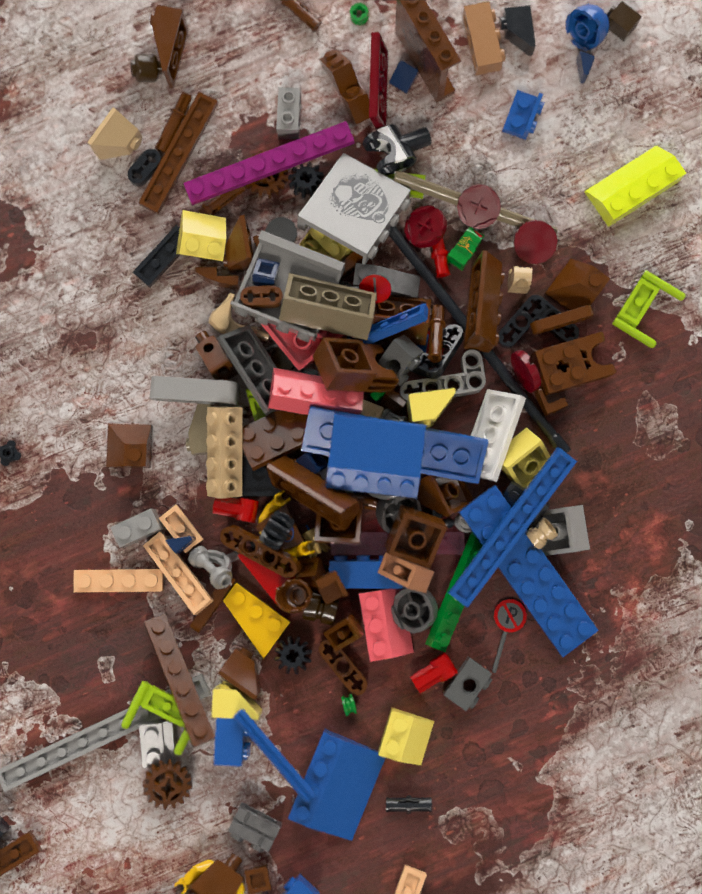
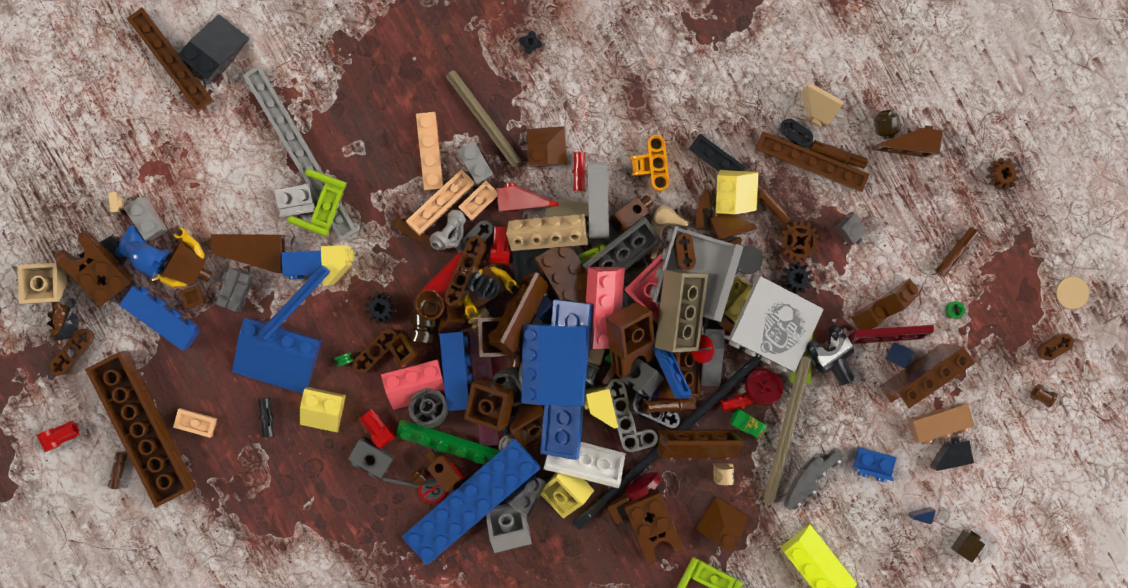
camera: 80 degrees right, 5 degrees up
reddish brown gear [143,759,193,810] -> none
reddish brown plate [144,614,215,748] -> none
dark blue slope [165,536,195,553] -> none
magenta plate [183,121,354,205] -> none
reddish brown slope [217,647,261,700] -> none
yellow wing [223,583,290,659] -> none
dark blue slope [252,258,280,286] -> none
light grey brick [276,87,301,139] -> none
reddish brown panel [313,570,348,604] -> none
nougat slope [378,552,434,593] -> none
blue plate [448,448,577,608] -> none
dark red tile [457,184,501,229] -> none
black beam [498,295,580,349] -> none
dark red tile [513,220,558,264] -> none
tan wheel [526,518,558,549] -> none
reddish brown beam [530,305,594,335] -> none
blue cylinder [565,4,609,51] -> none
none -> reddish brown slope [208,234,285,273]
none -> reddish brown plate [411,467,429,485]
none -> reddish brown torso [425,449,467,492]
none -> dark tan axle [446,70,521,167]
none -> dark grey beam [462,220,493,248]
none -> slope [497,183,559,212]
none -> red pin [572,152,587,191]
none -> light orange piece [629,135,669,192]
none -> flat silver slope [784,448,844,511]
none -> flat silver slope [833,214,867,245]

